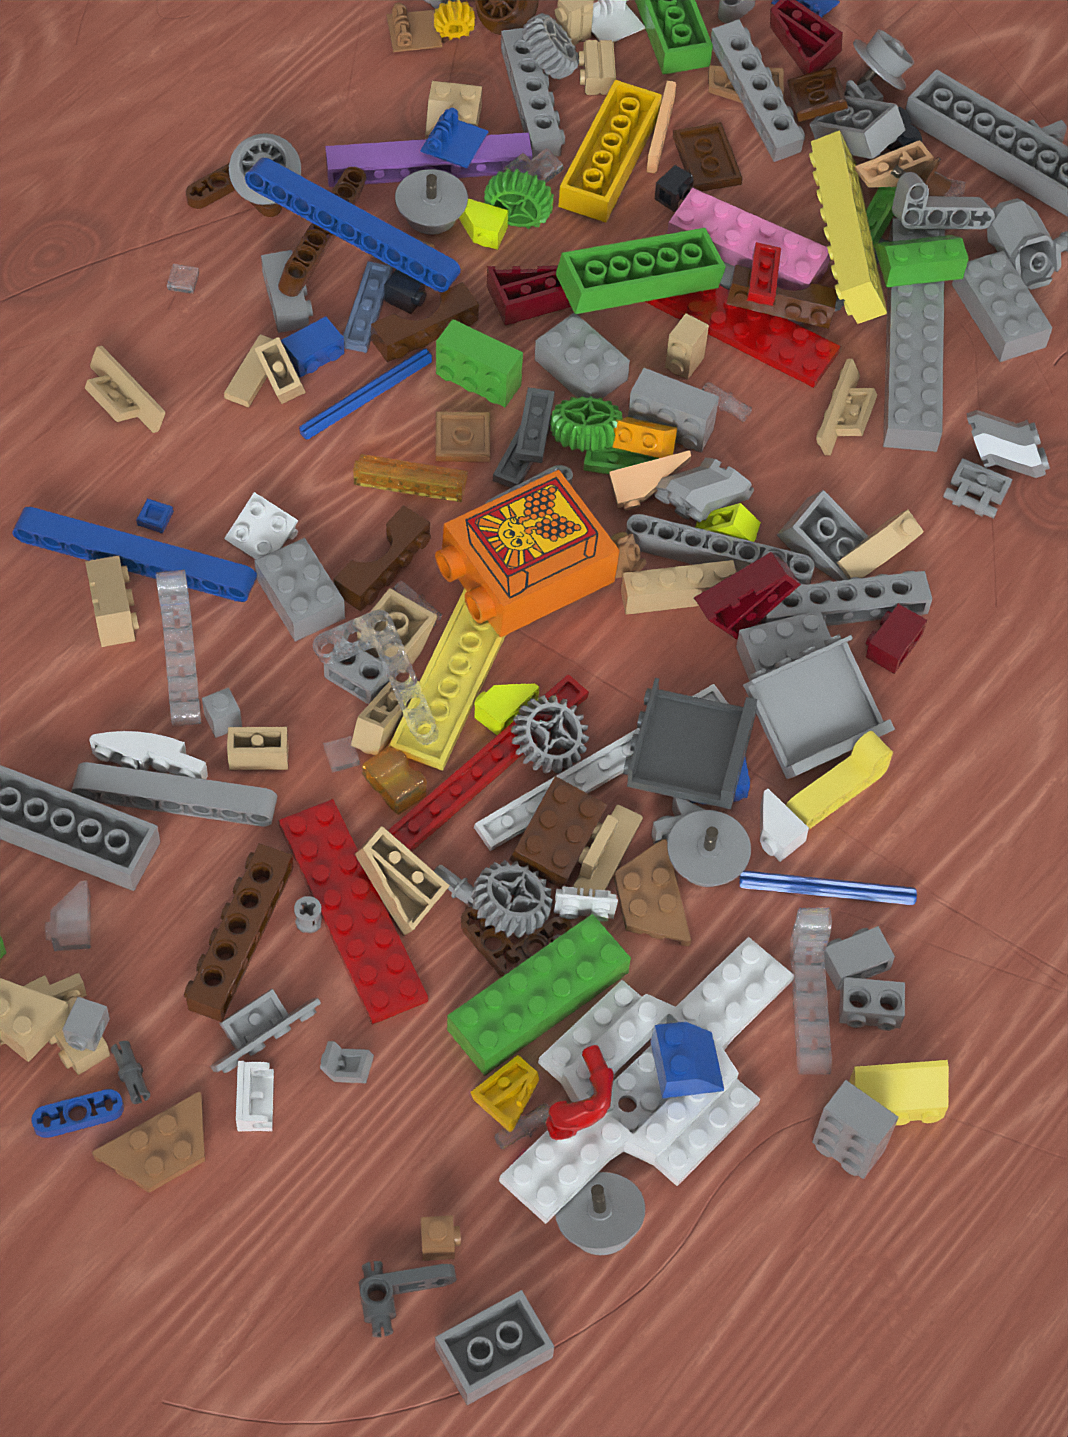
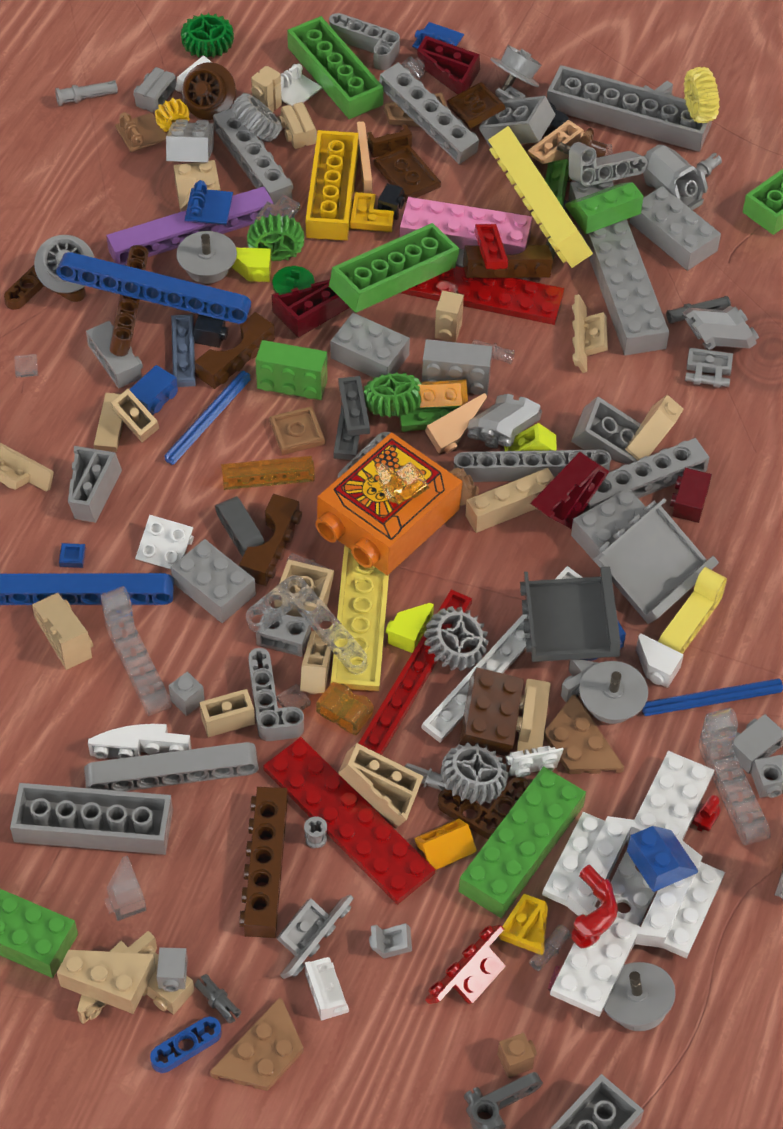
camera: 15 degrees left, 5 degrees down
none -> light grey wedge [68,446,122,523]
none -> light grey brick [166,119,214,162]
none -> dark grey beam [215,496,265,557]
none -> light grey beam [248,648,304,741]
none -> green piece [272,266,315,295]
none -> yellow plate [350,192,394,232]
none -> reddish brown hinge [367,123,412,158]
none -> clear yellow brick [376,462,429,503]
none -> clear gear [402,56,425,80]
none -> light orange panel [414,819,477,870]
none -> bracket [425,925,506,1004]
none -> dark grey pin [666,296,731,324]
none -> red piece [692,795,721,832]

